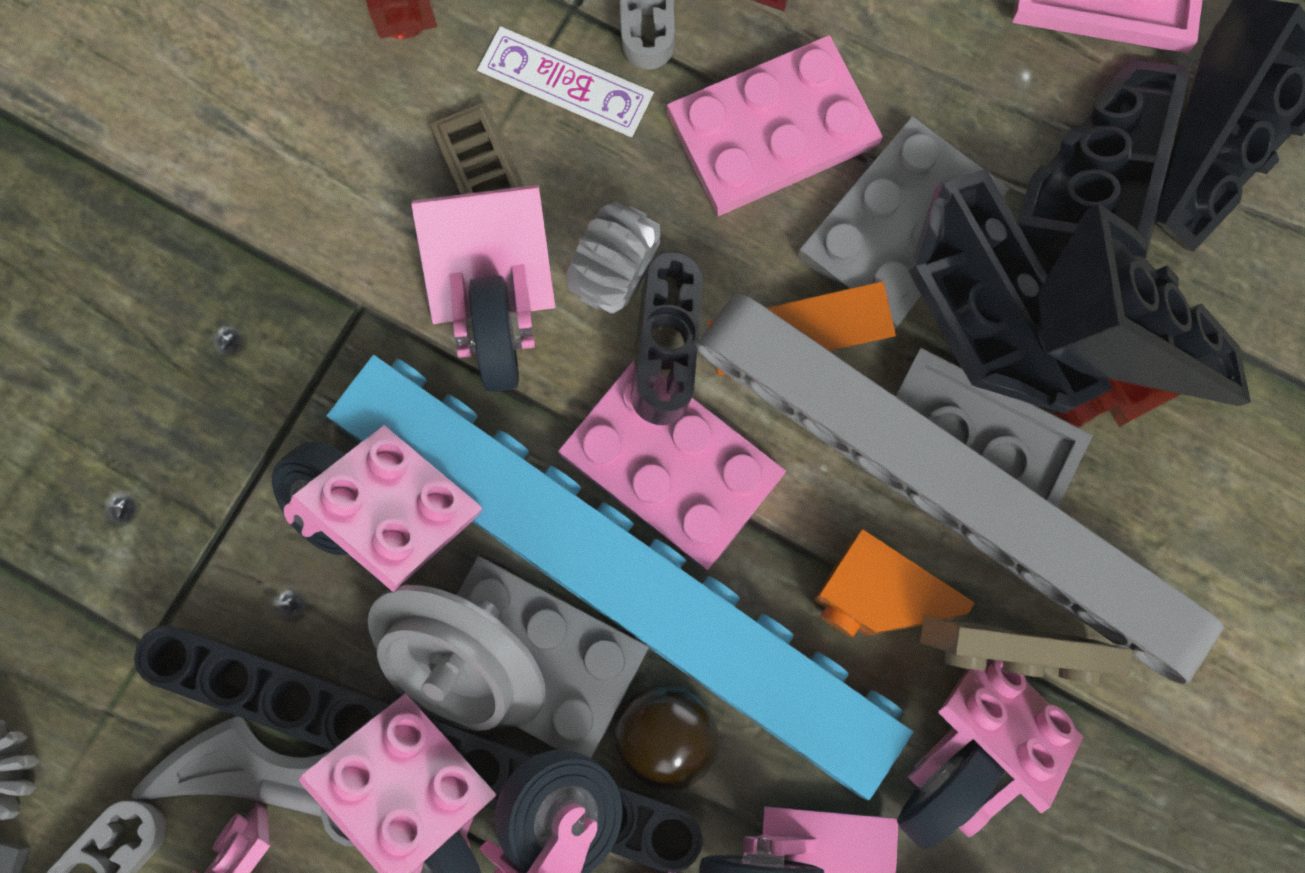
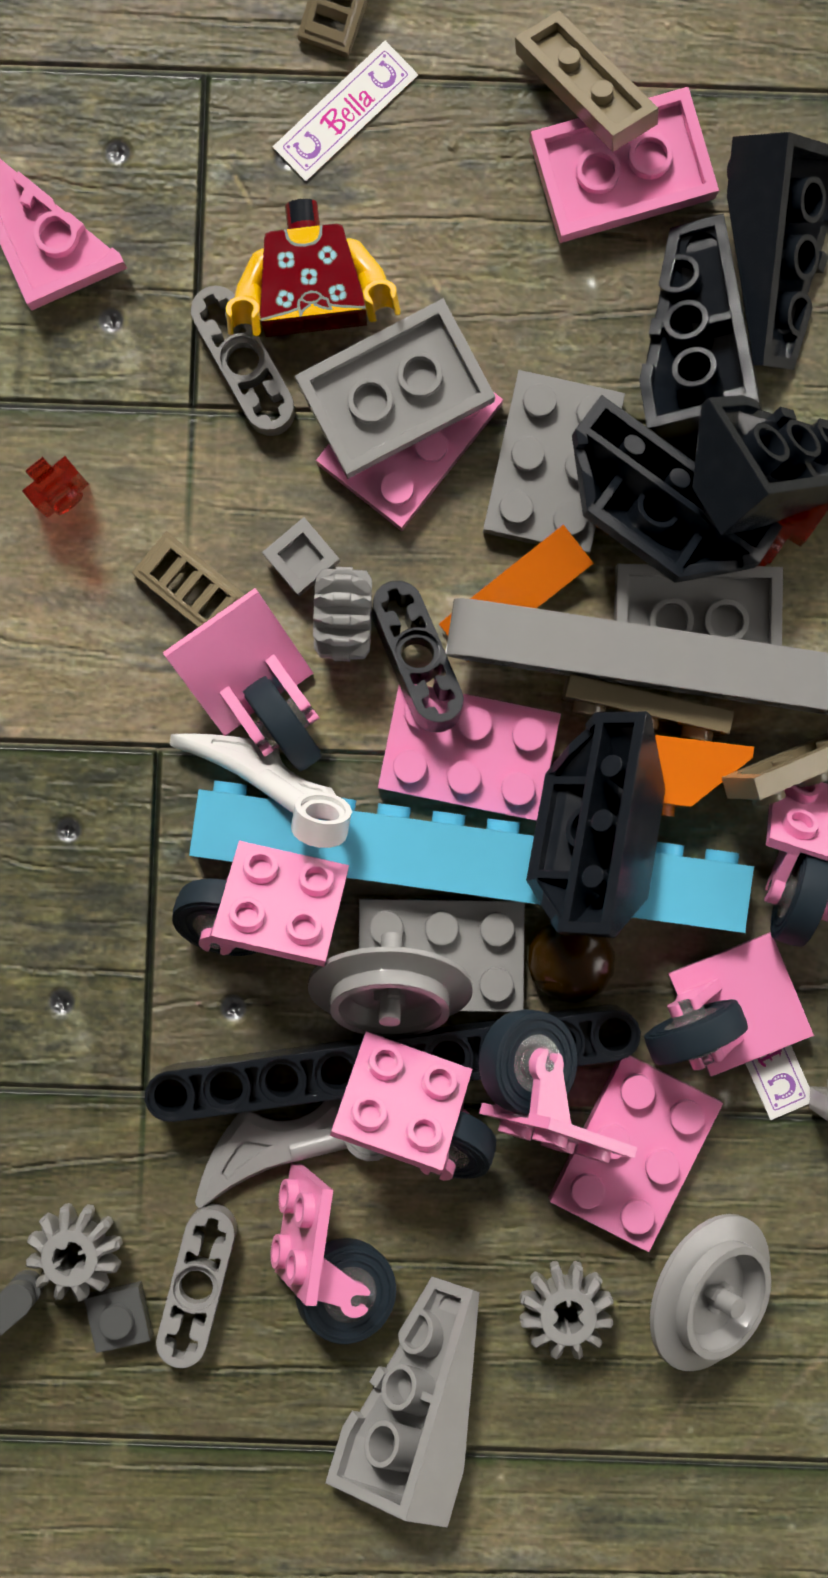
camera: 30 degrees left, 10 degrees up
white sticker [477,26,654,138] -> none
none -> white piece [170,733,352,848]
none -> light grey plate [262,517,340,597]
none -> light grey plate [295,298,496,479]
none -> black wedge [526,711,665,938]
none -> dark tan plate [561,675,734,742]

